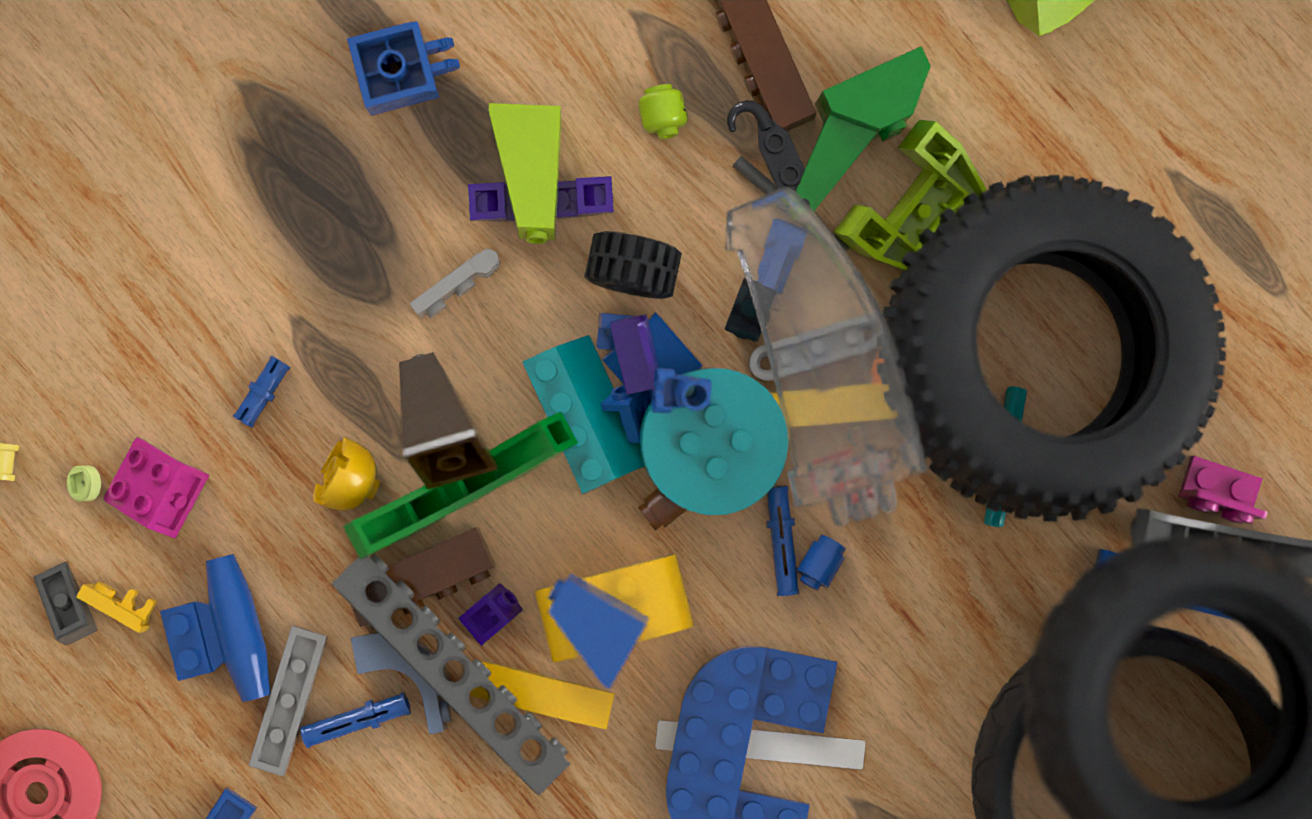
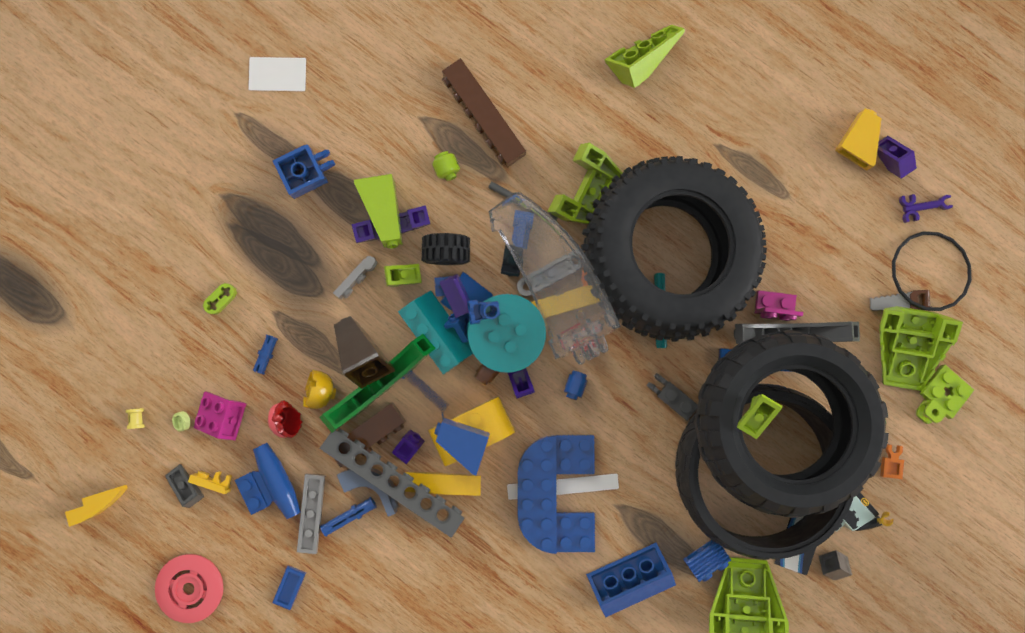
camera: 10 degrees left, 0 degrees up
green slope [727,46,931,219] -> none
blue pin [766,486,800,596] -> none
none -> lime beam [203,283,237,315]
none -> red hair [268,400,303,438]
none -> lime slope [384,264,422,287]
none -> piece [401,371,449,420]
none -> dark purple slope [508,368,535,399]
none -> dark grey hinge [646,373,698,421]
none -> lime slope [737,394,782,439]

